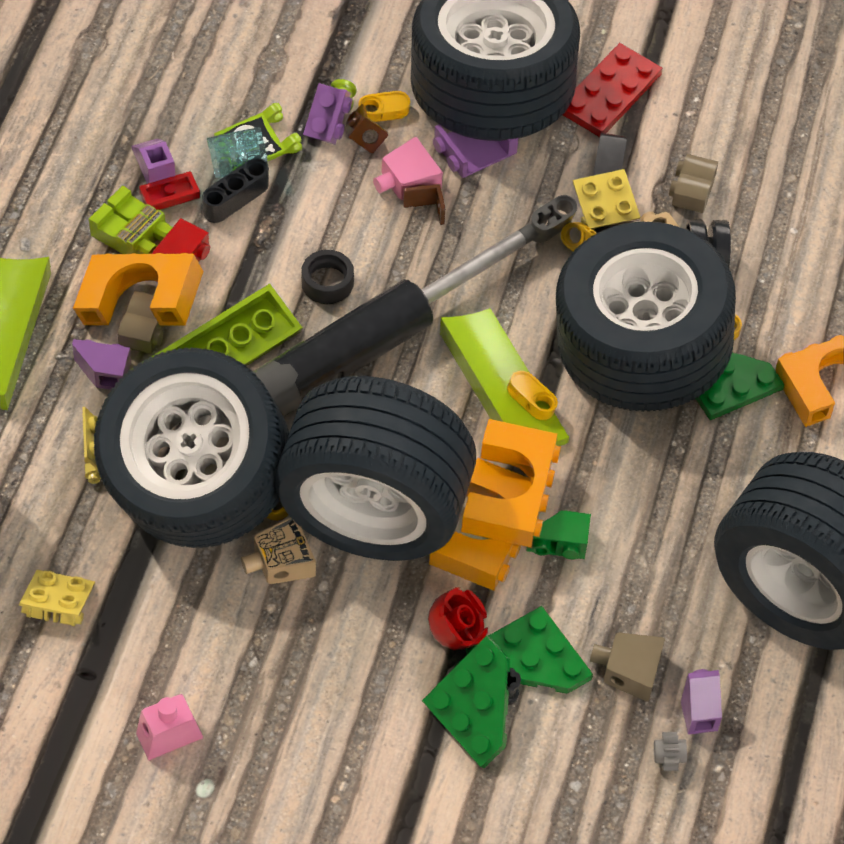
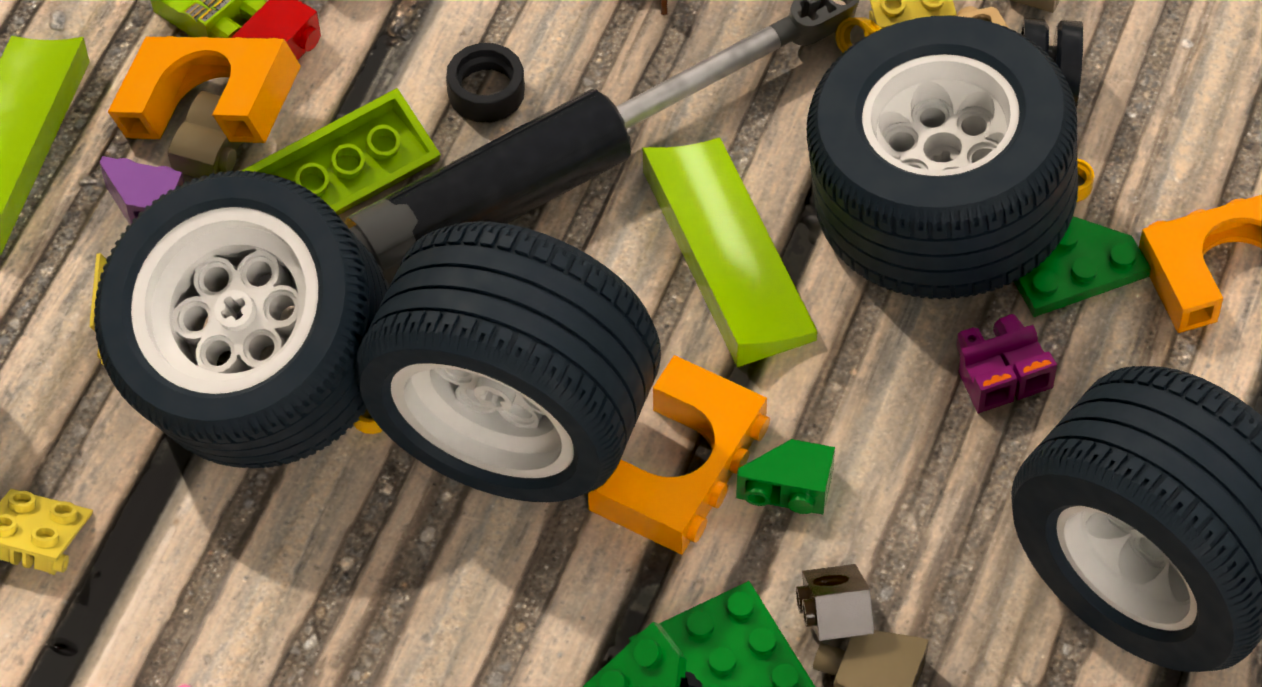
camera: 10 degrees right, 0 degrees up
tan torso [241,517,316,584] -> none
red cylinder [428,587,488,650] -> none
light orange arch [461,419,561,547] -> none
yellow piece [507,371,558,420] -> none
none -> brick [796,564,874,641]
none -> magenta hips [956,314,1057,414]

